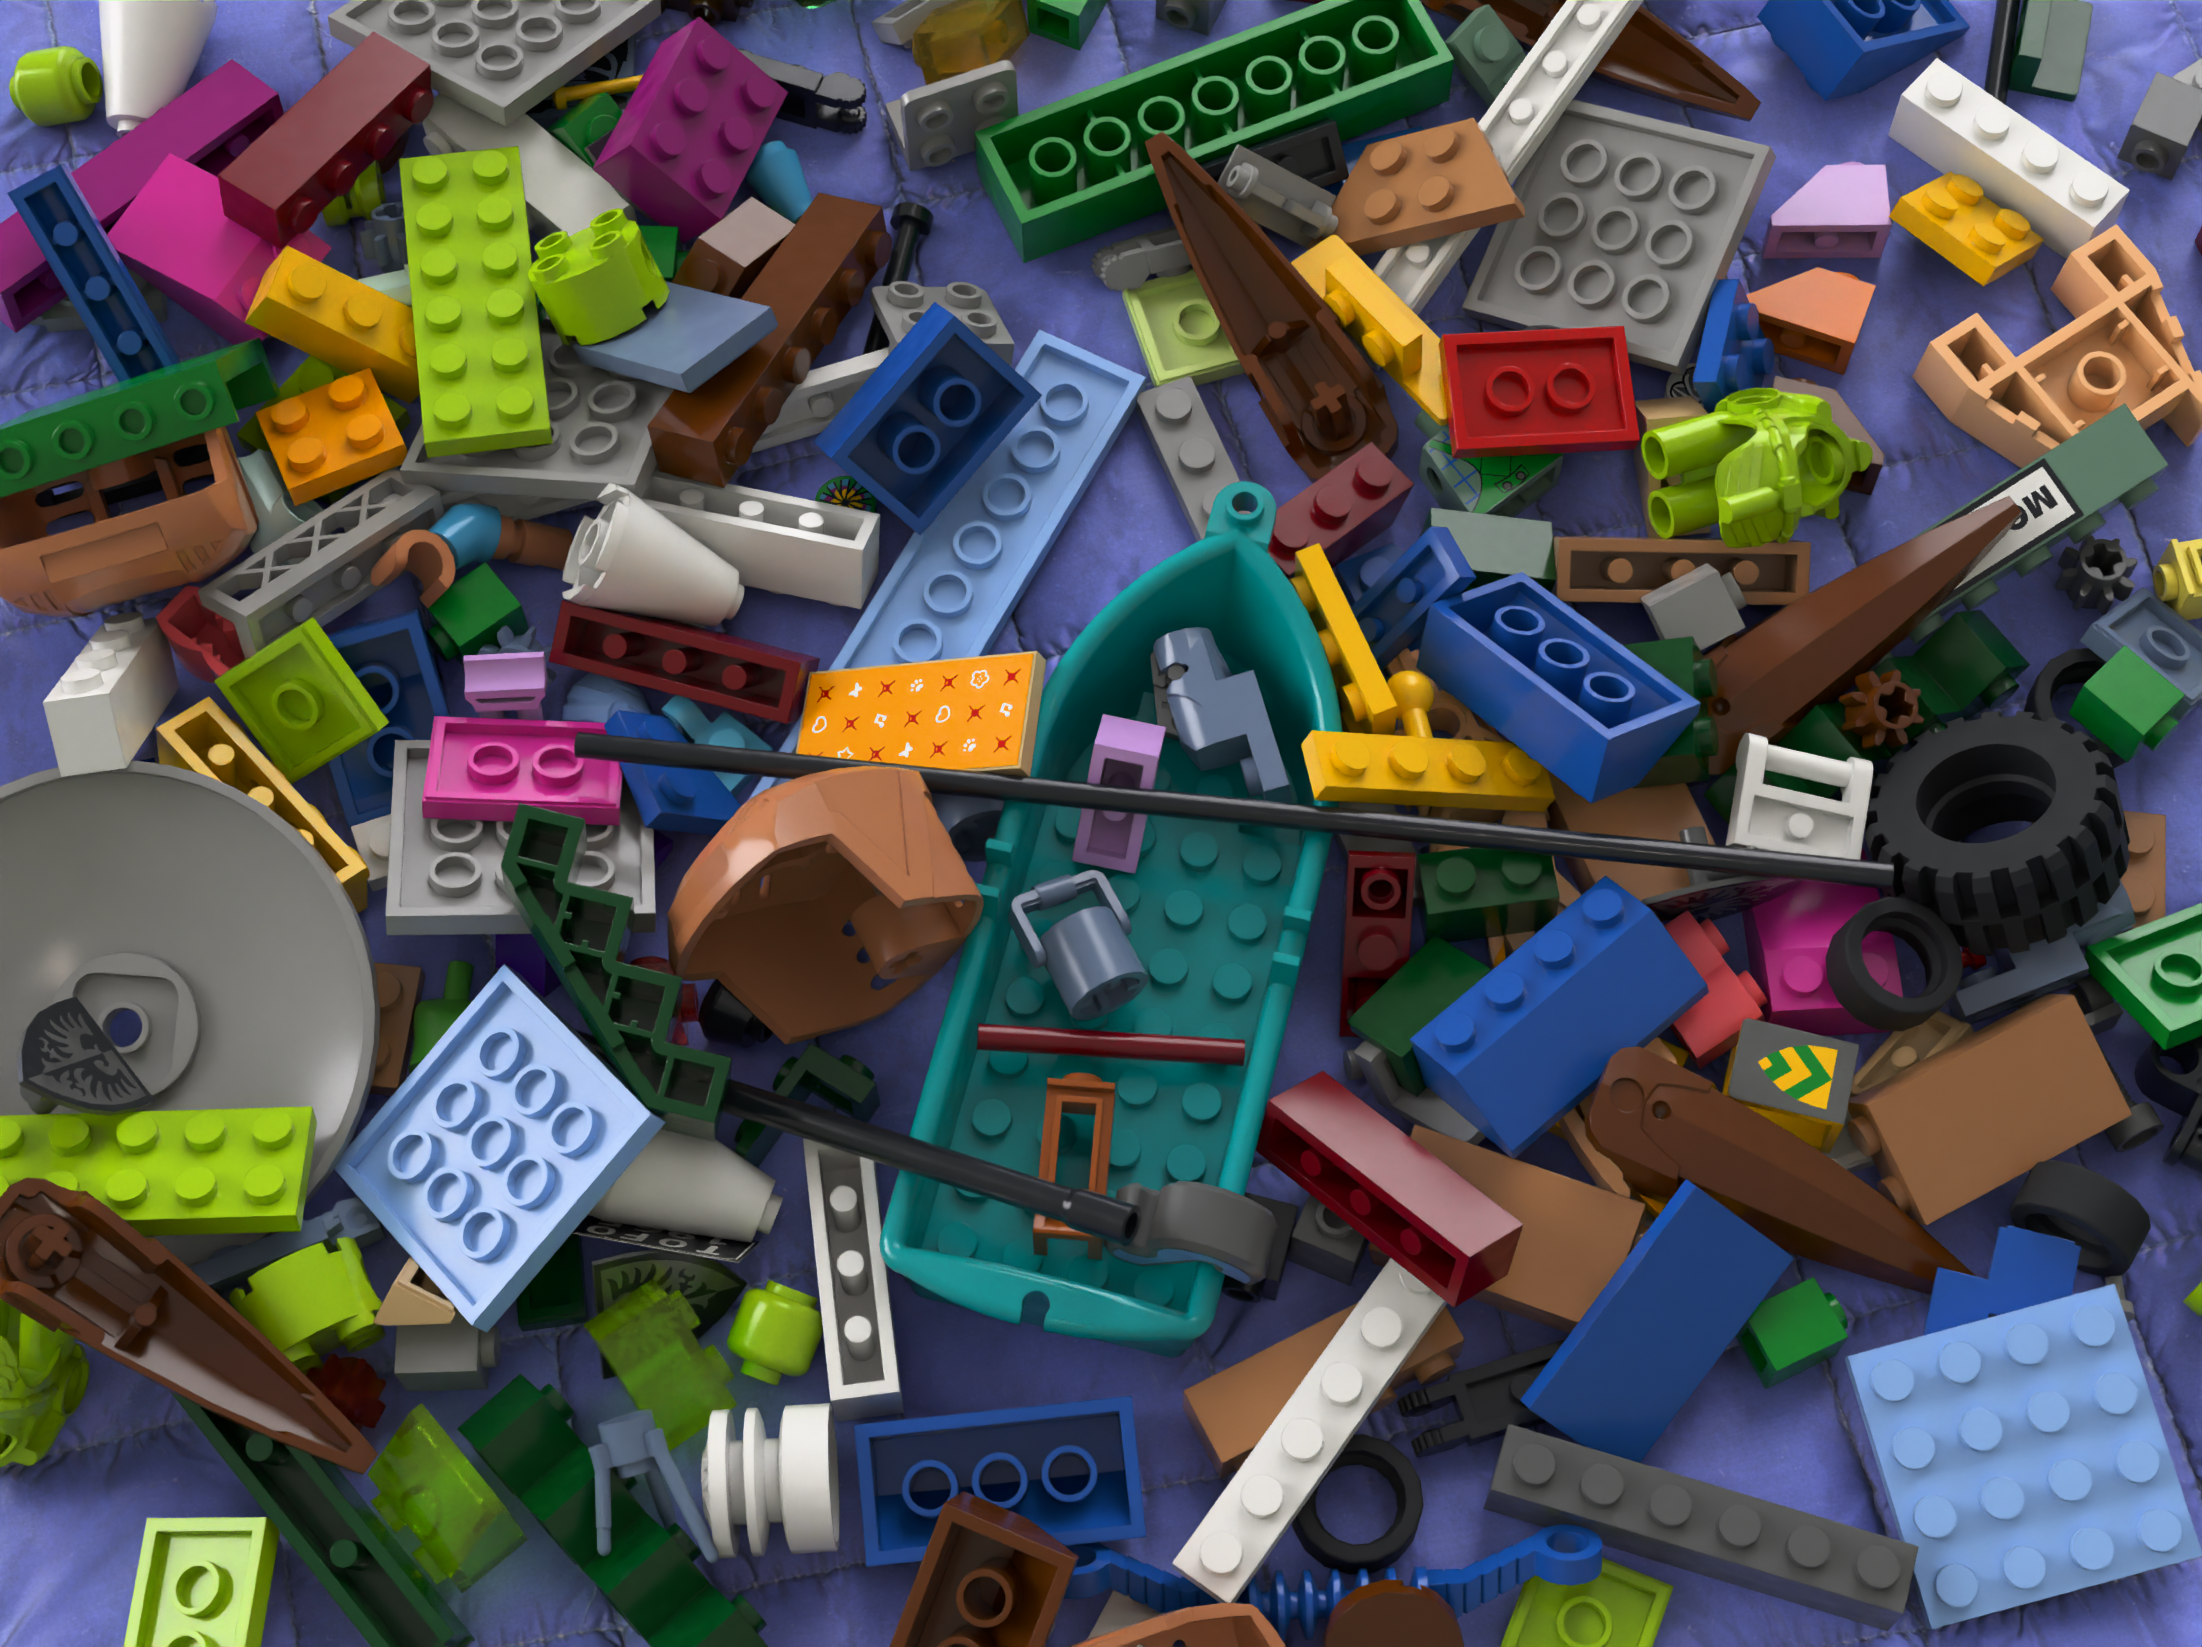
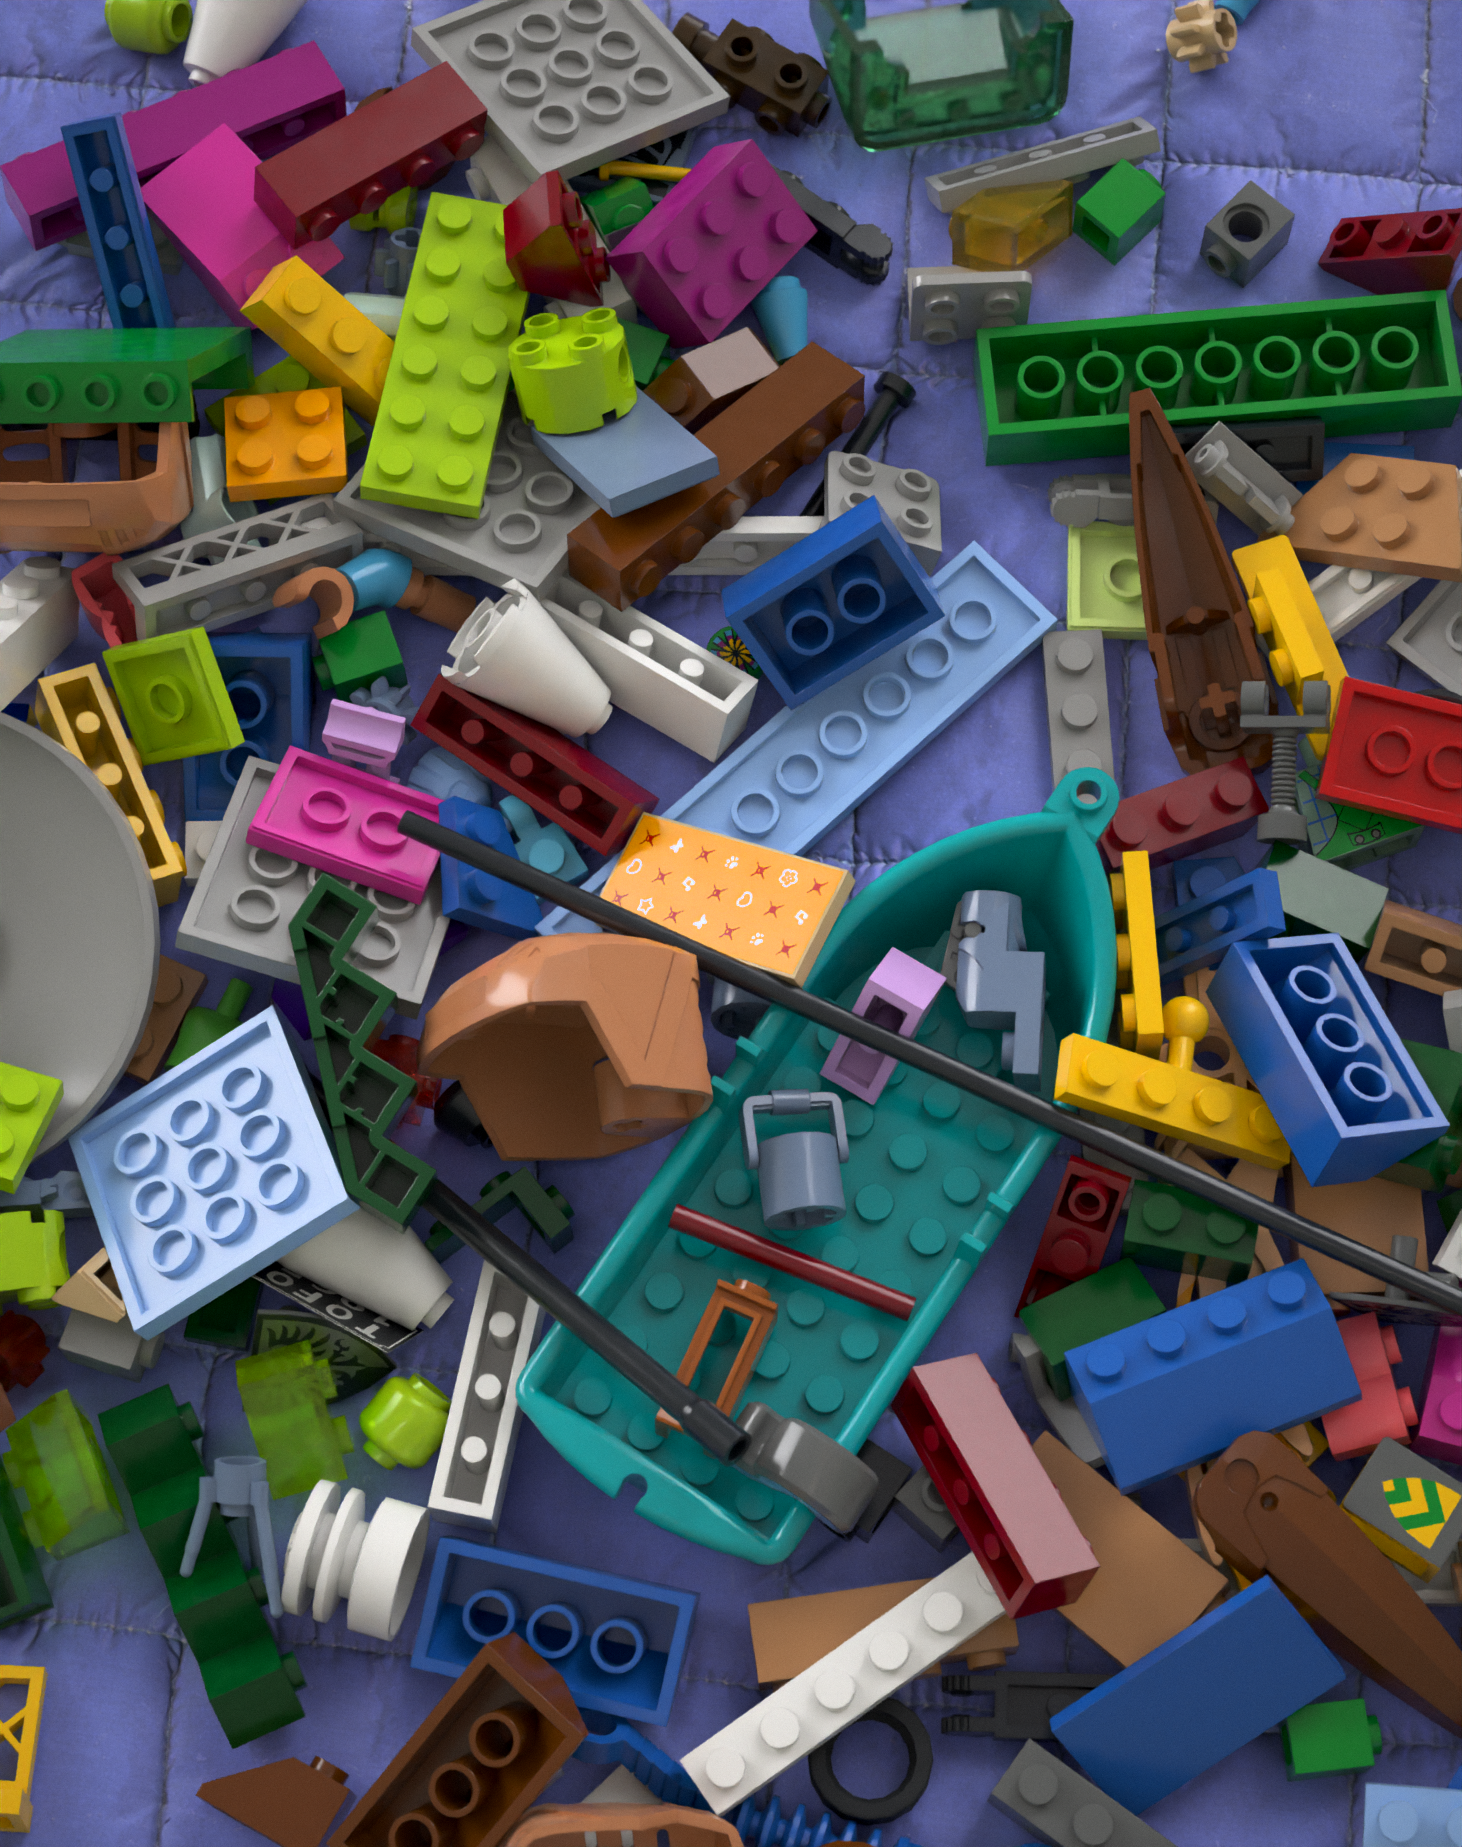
camera: 20 degrees right, 5 degrees up
none -> dark red slope [503,170,611,307]
none -> dark grey bar [1240,681,1331,845]

